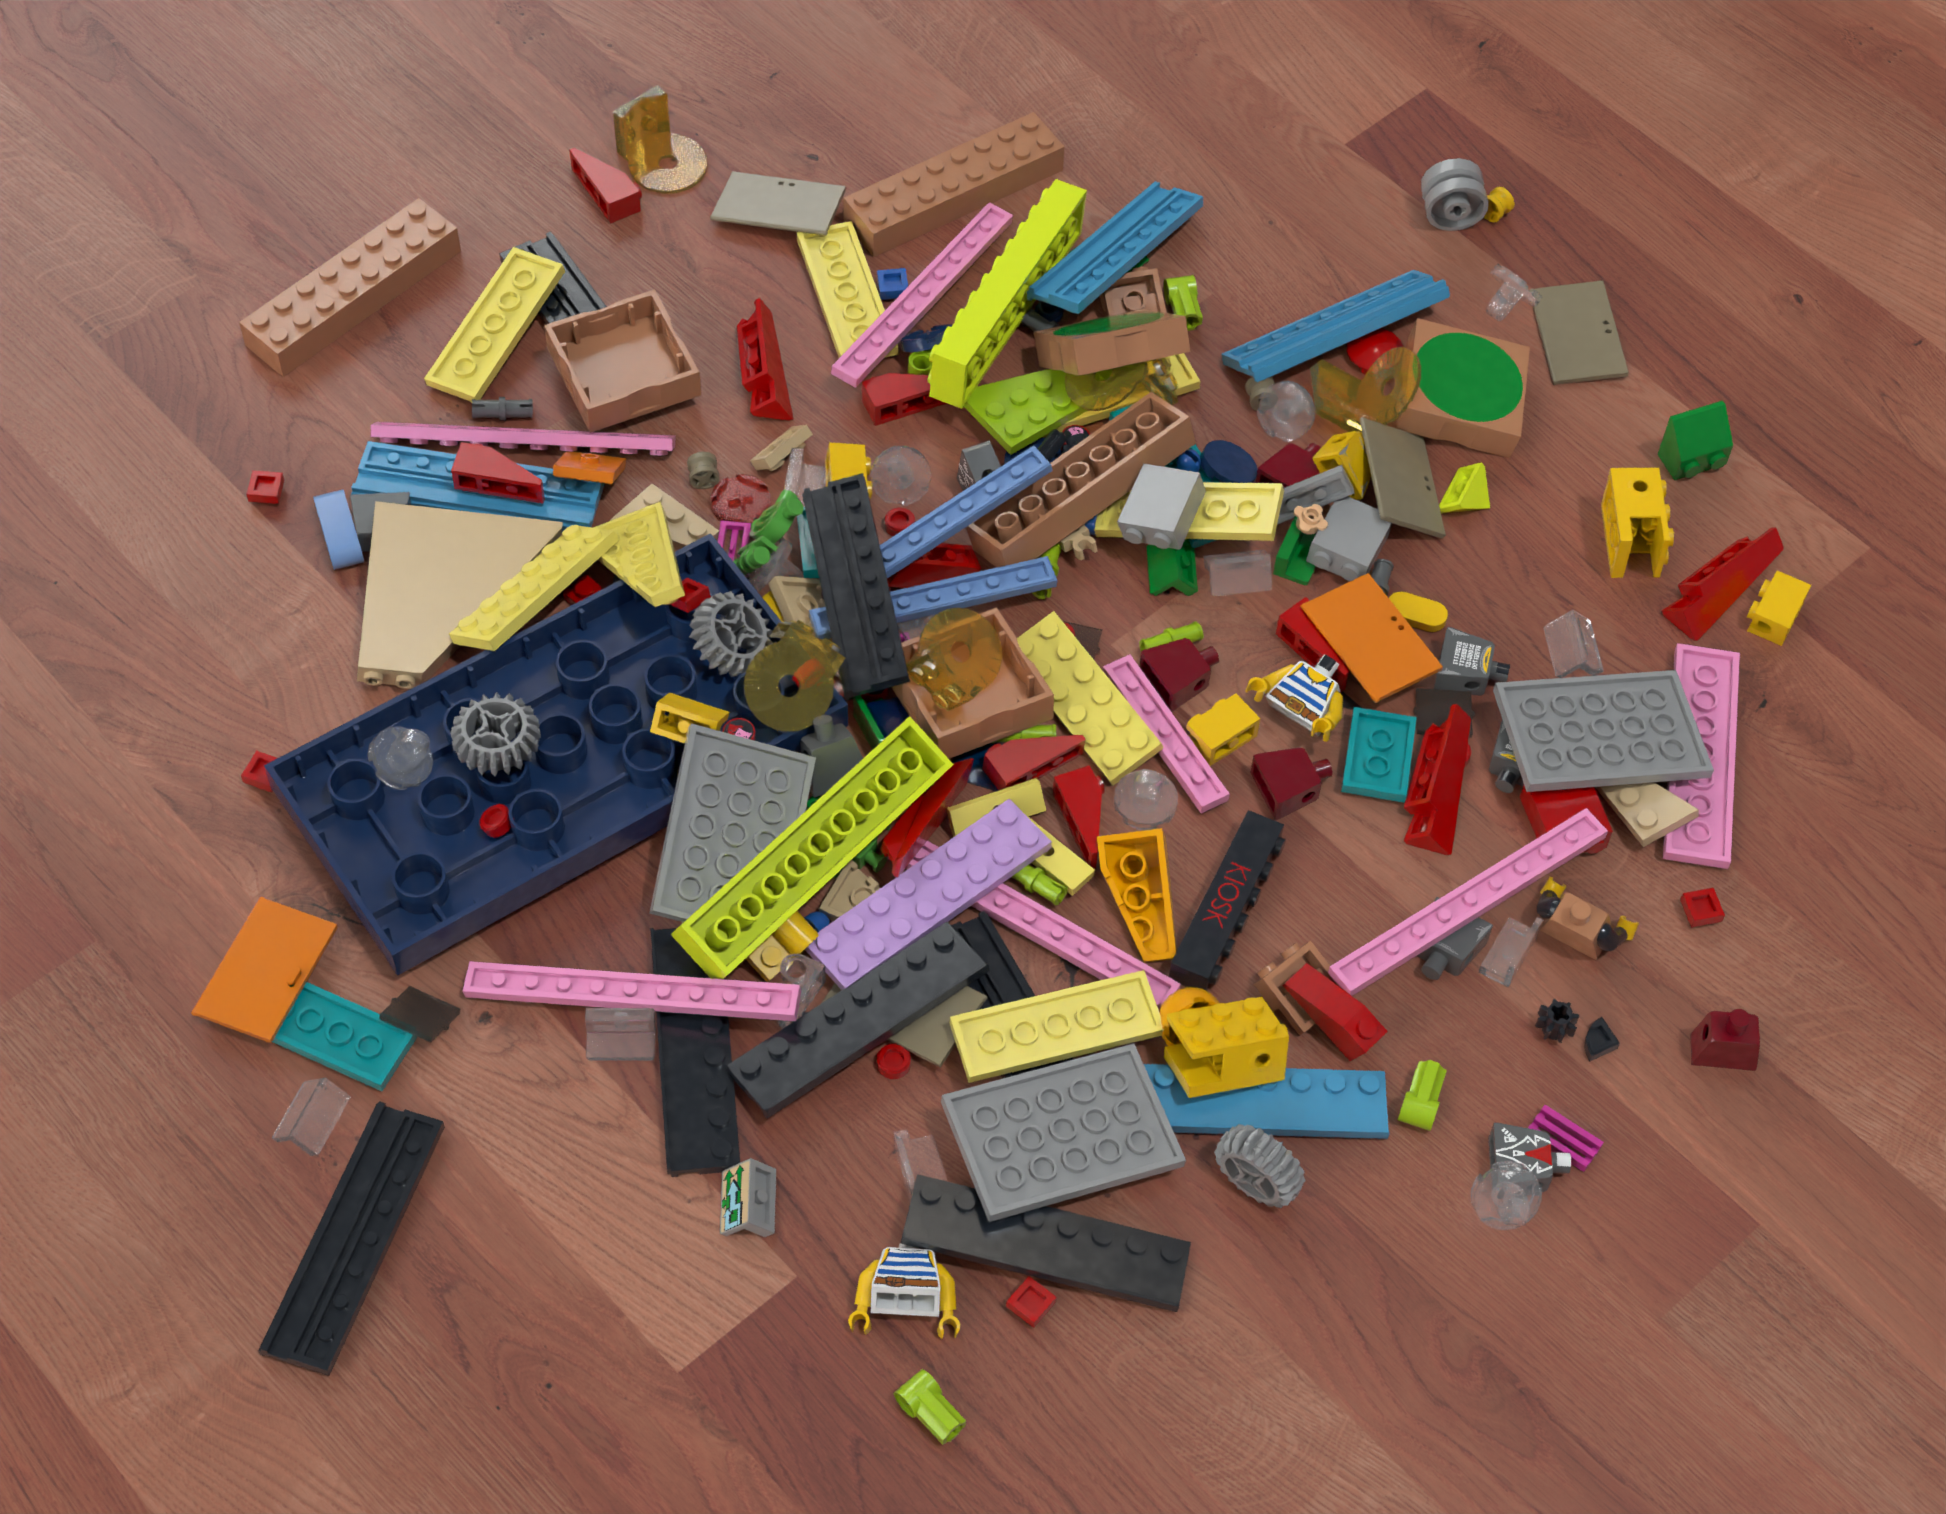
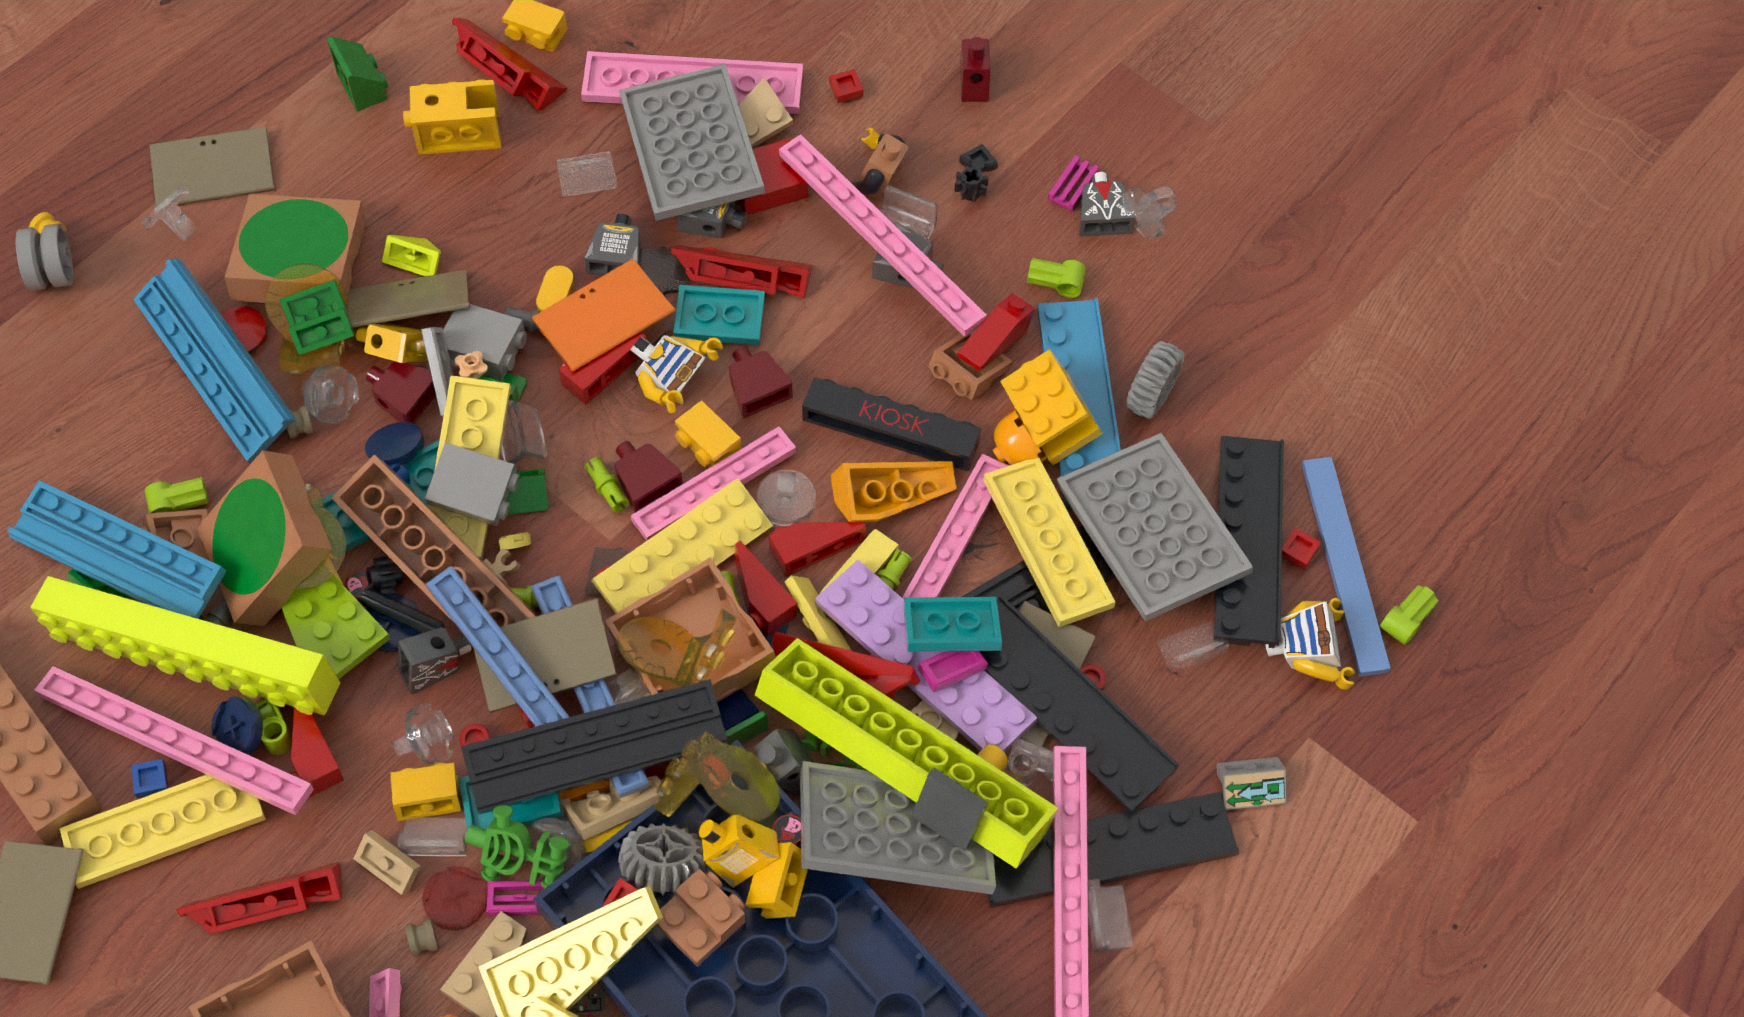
camera: 95 degrees left, 5 degrees up
none -> green slope [279,279,354,355]
none -> dark tan container [473,598,617,713]
none -> light yellow tile [499,532,531,551]
none -> nougat plate [656,869,746,967]
none -> yellow torso [699,815,780,888]
none -> teal plate [903,597,1002,652]
none -> dark grey tile [912,768,988,851]
none -> dark pink tile [918,651,988,693]
none -> medium blue tile [1301,457,1391,677]

